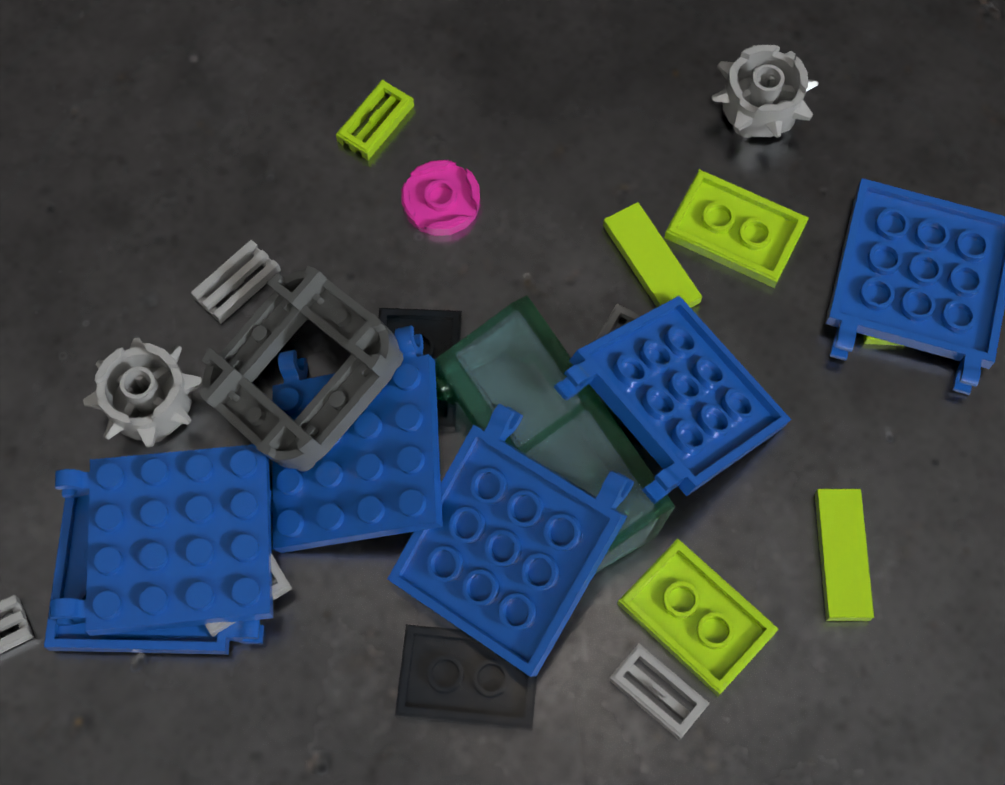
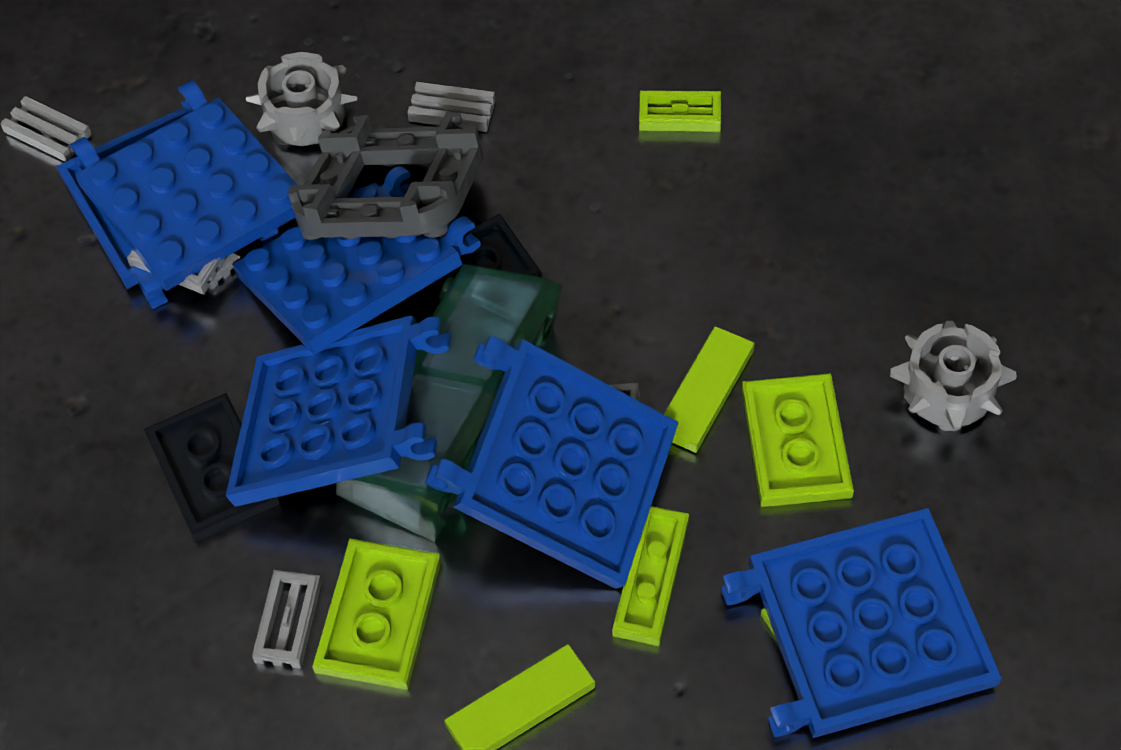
camera: 60 degrees right, 10 degrees down
dark pink tile [401,160,480,236] -> none
none -> lime tile [612,506,689,646]

